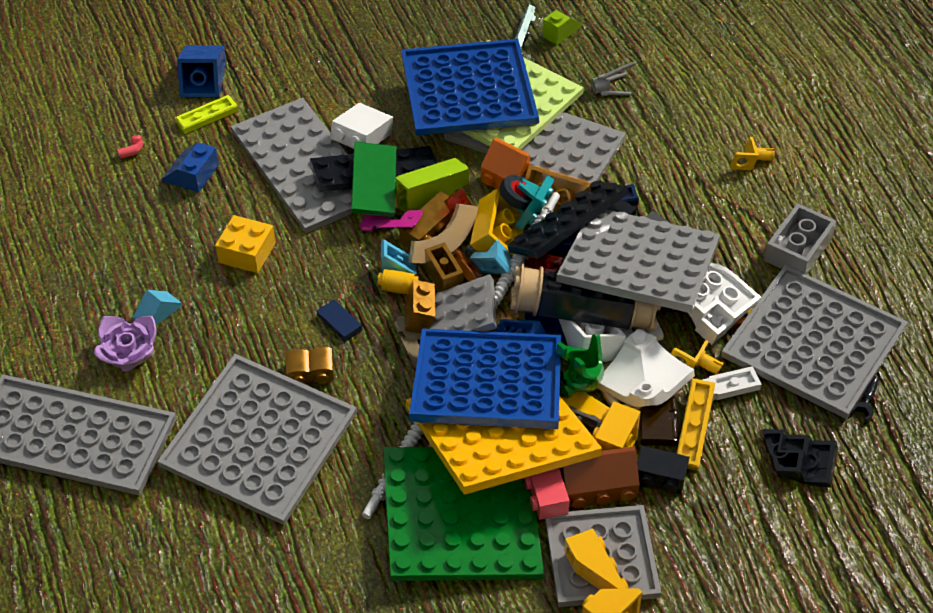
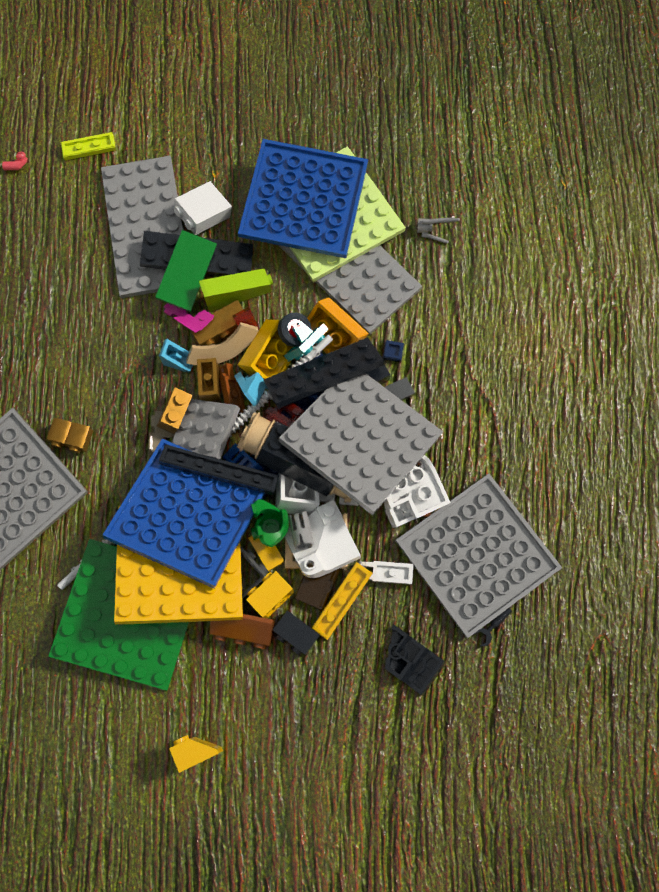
camera: 20 degrees right, 25 degrees up
blue slope [162,142,219,192] -> none
blue slope [177,45,226,97] -> none
yellow brick [215,215,276,273] -> none
dark blue tile [316,299,362,341] -> none
yellow head [377,269,419,294] -> none
orange slope [481,137,530,189] -> none
light aqua piece [515,4,543,62] -> none
coral brick [524,468,570,520] -> none
lime slope [543,10,582,45] -> none
light grey plate [545,505,661,607] -> none
yellow slope [564,529,629,590] -> none
yellow bracket [671,340,723,375] -> none
yellow bracket [730,137,775,170] -> none
light grey brick [764,203,837,274] -> none
none -> black tile [159,444,279,495]
none -> light grey arm [288,511,314,550]

